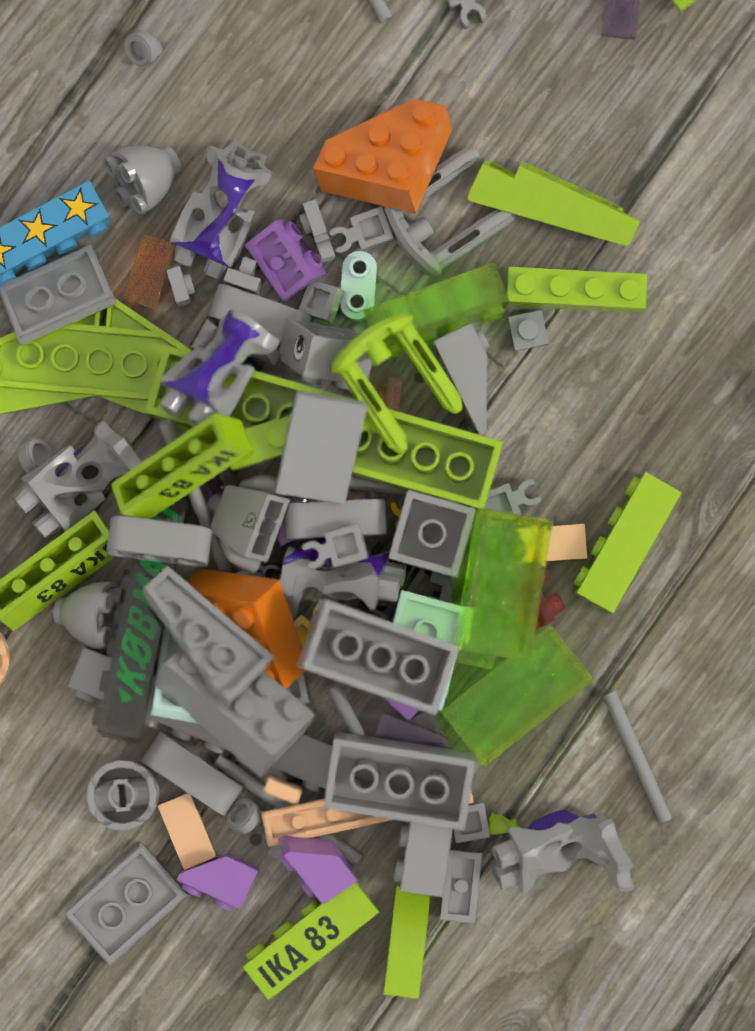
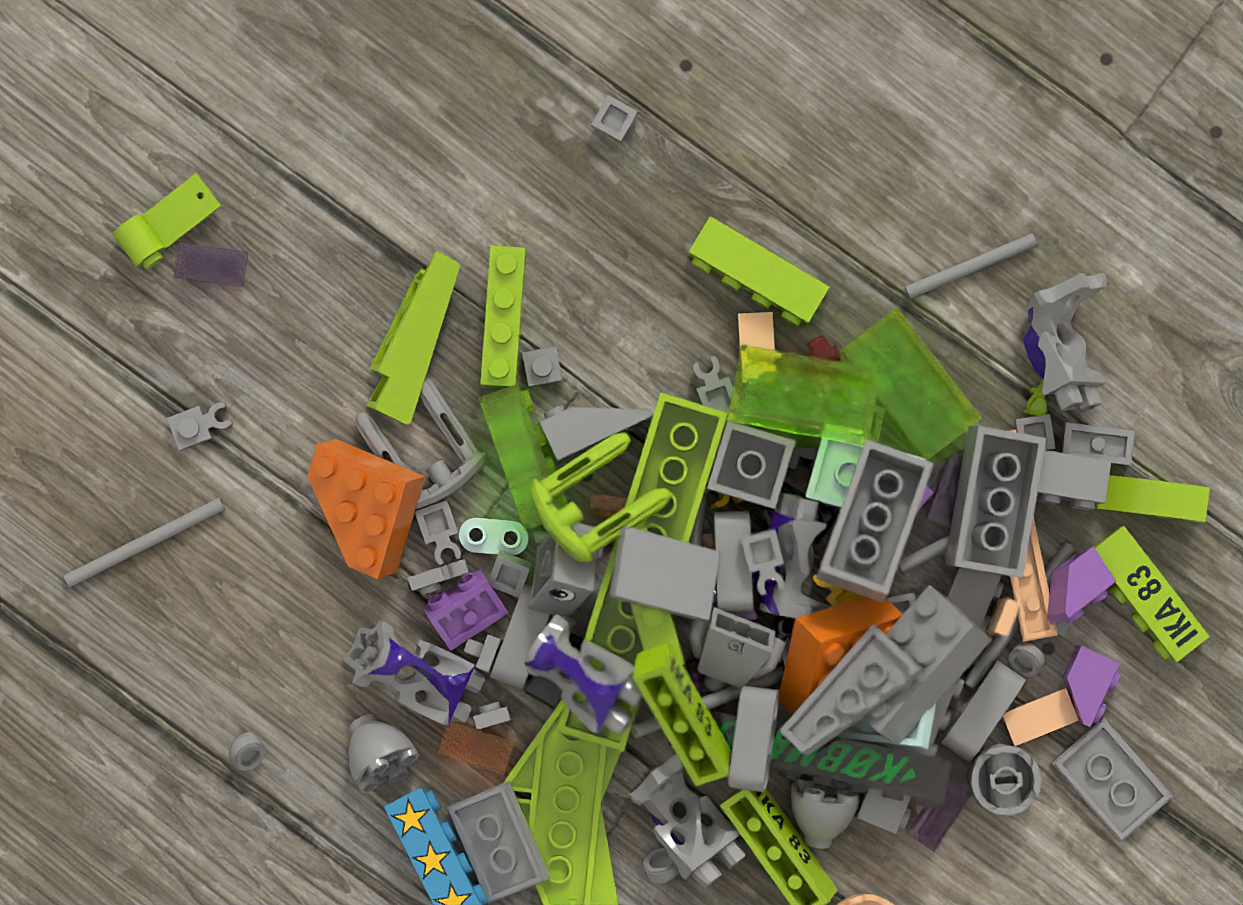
camera: 85 degrees left, 0 degrees up
none -> clear purple plate [907,775,971,852]

